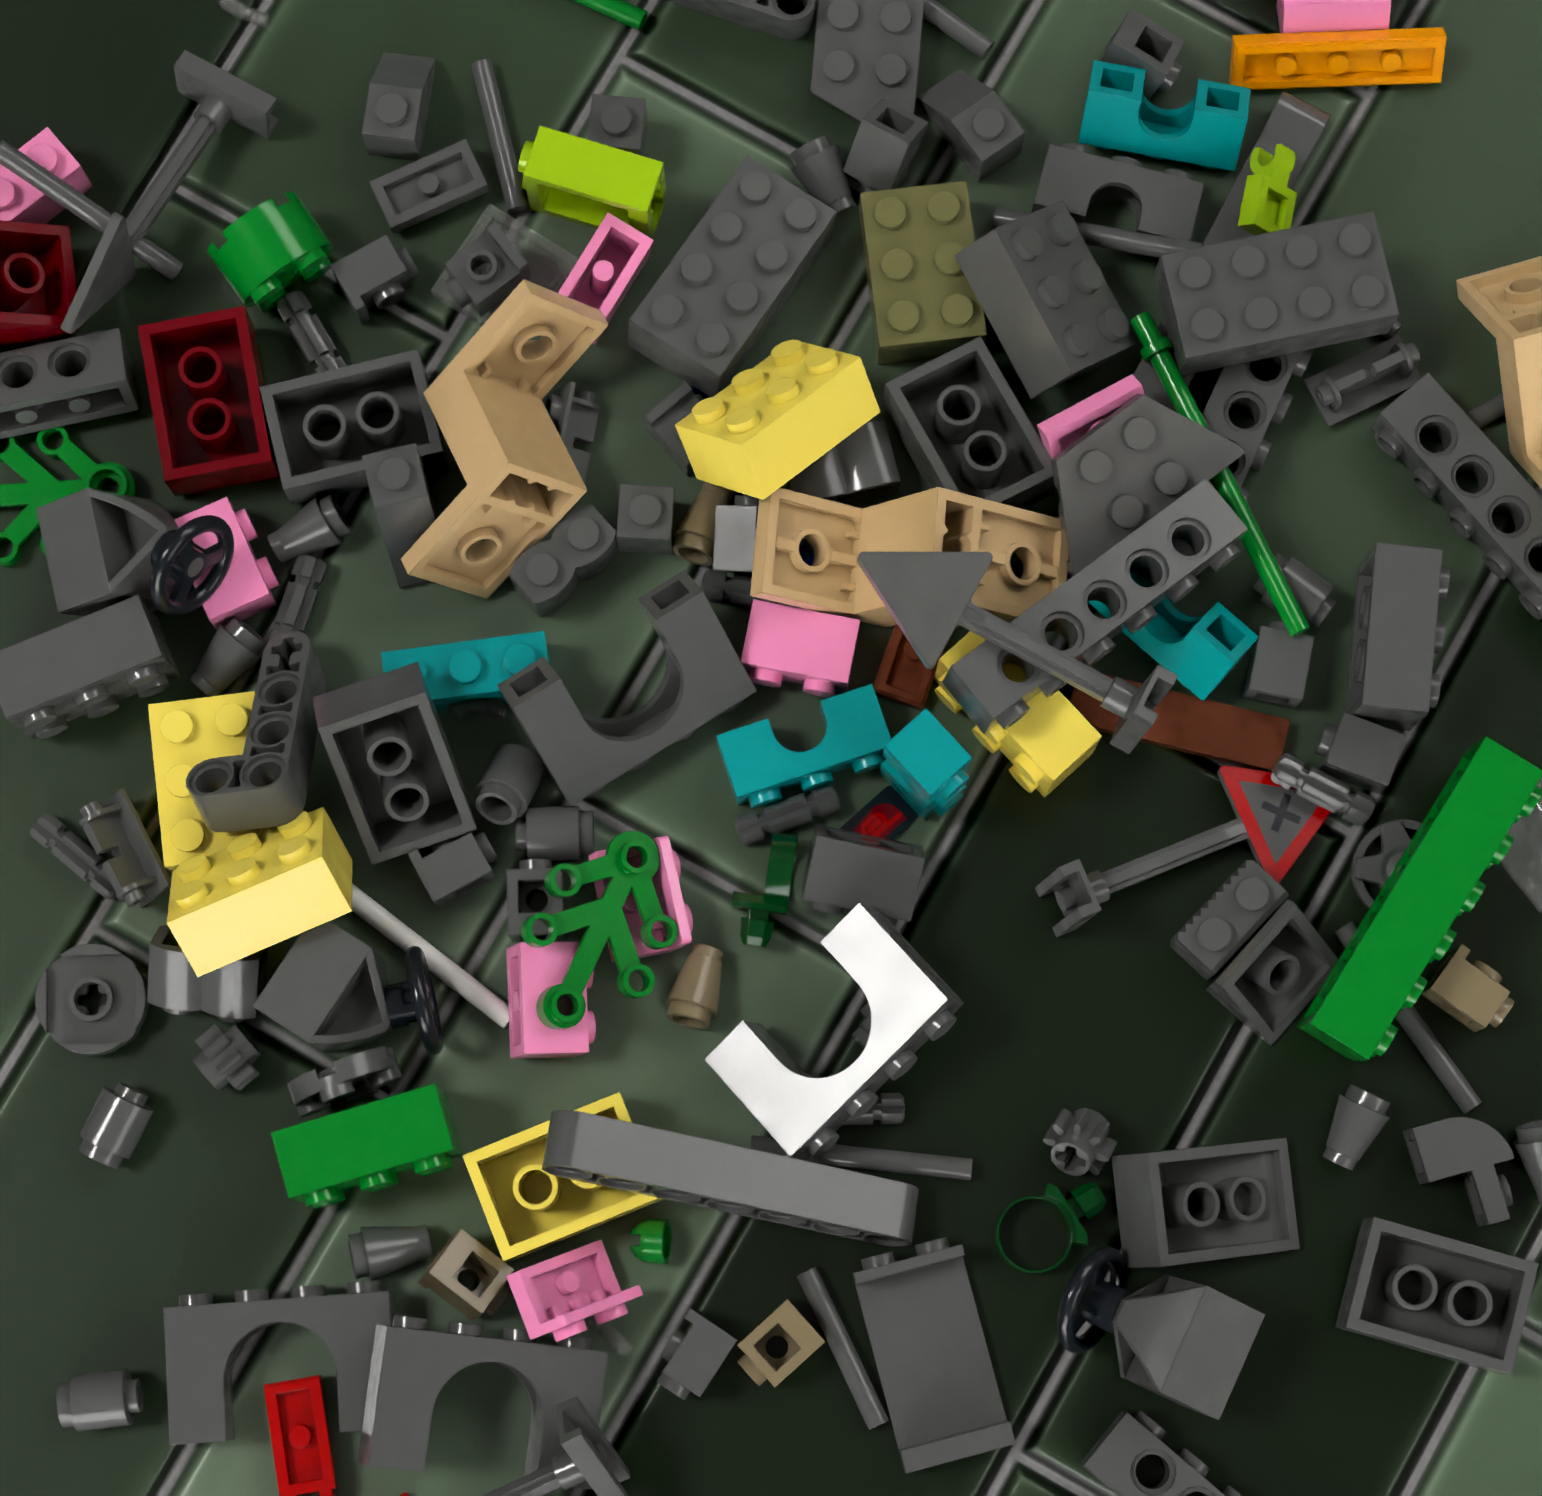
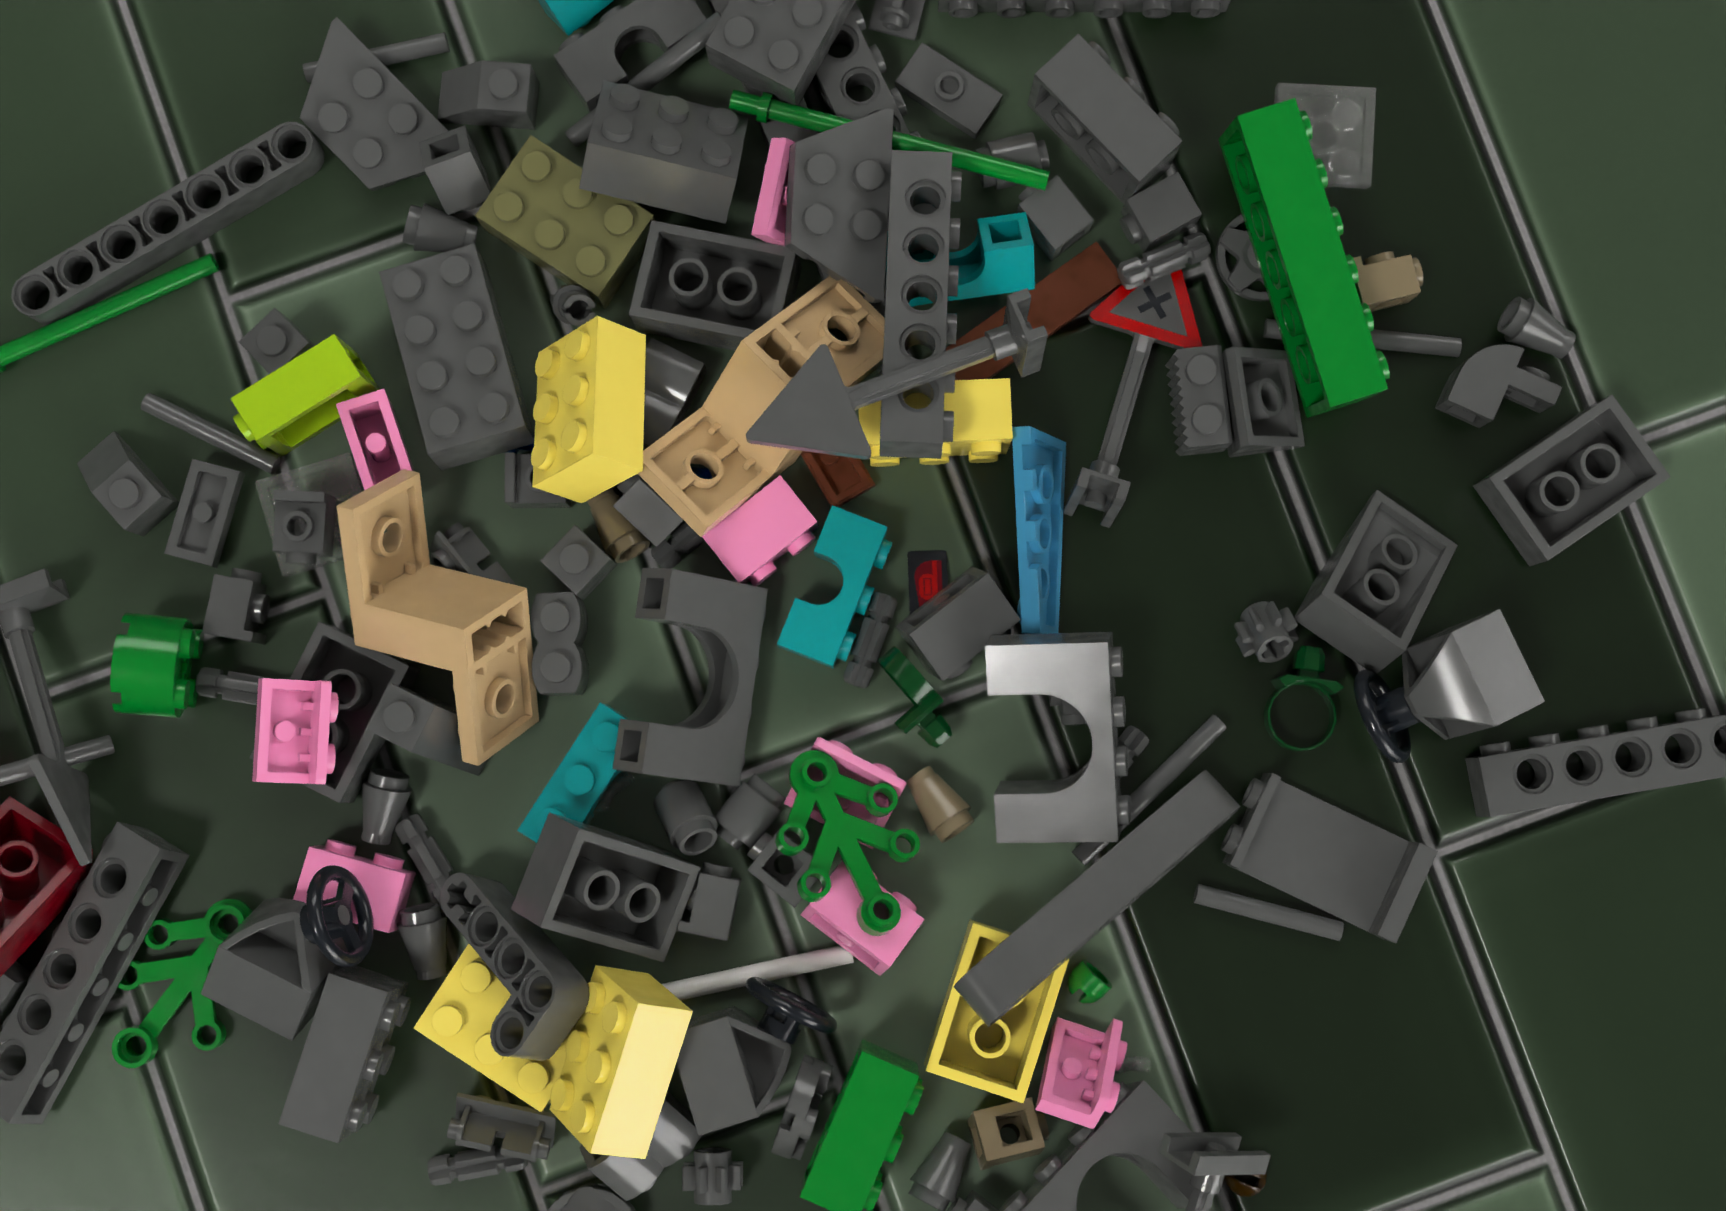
camera: 50 degrees left, 5 degrees up
dark red brick [137,306,280,497] -> none
dark grey brick [657,1308,737,1400] -> none
dark tan brick [737,1299,825,1387] -> none
teal arch [879,708,972,820] -> none
dark grey cone [1323,1083,1391,1171] -> none
none -> bright pink bracket [252,678,339,785]
none -> dark grey axle [550,284,595,327]
none -> dark grey plate [895,43,1003,139]
none -> dark azure wing [1012,426,1066,634]

